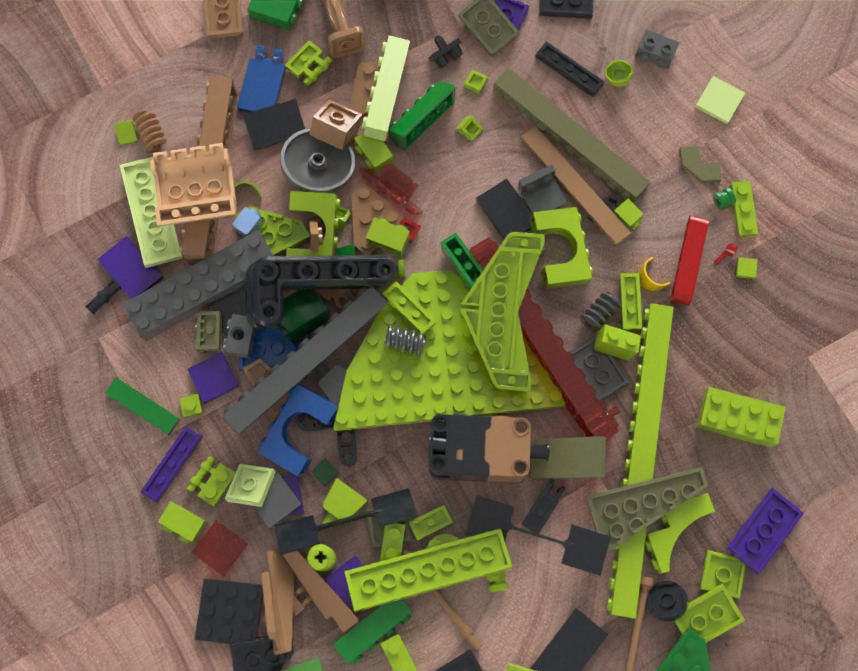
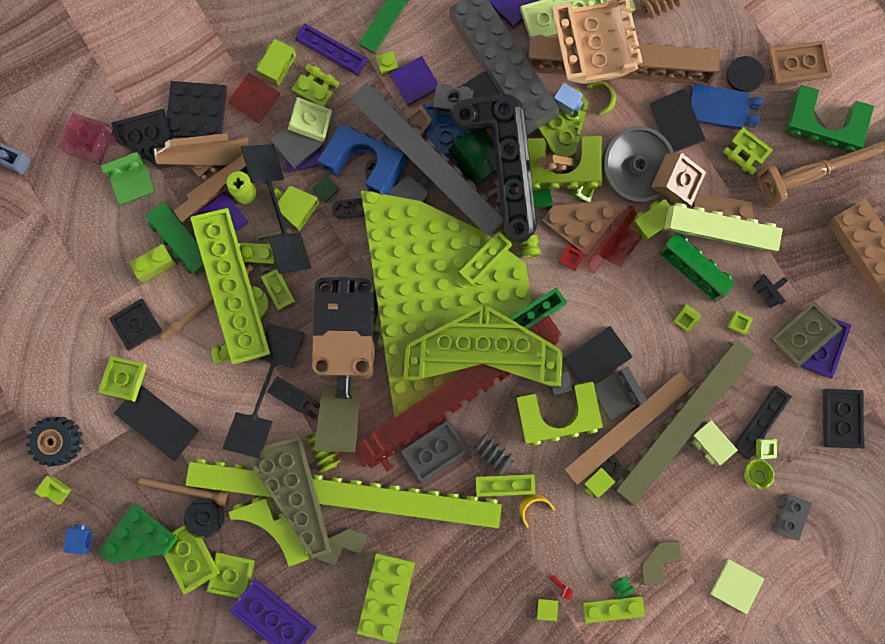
camera: 90 degrees right, 5 degrees up
olive bracket [194,311,222,353] -> none
lime brick [366,218,410,257] -> none
dark grey piece [384,325,427,358] -> none
lime brick [594,324,641,361] -> none
red beam [670,215,709,306] -> none
none -> lime piece [305,432,341,473]
none -> olive tile [317,528,368,566]
none -> yellowish green brick [690,420,737,466]
none -> black tile [727,56,765,93]
none -> lime tile [756,438,777,459]

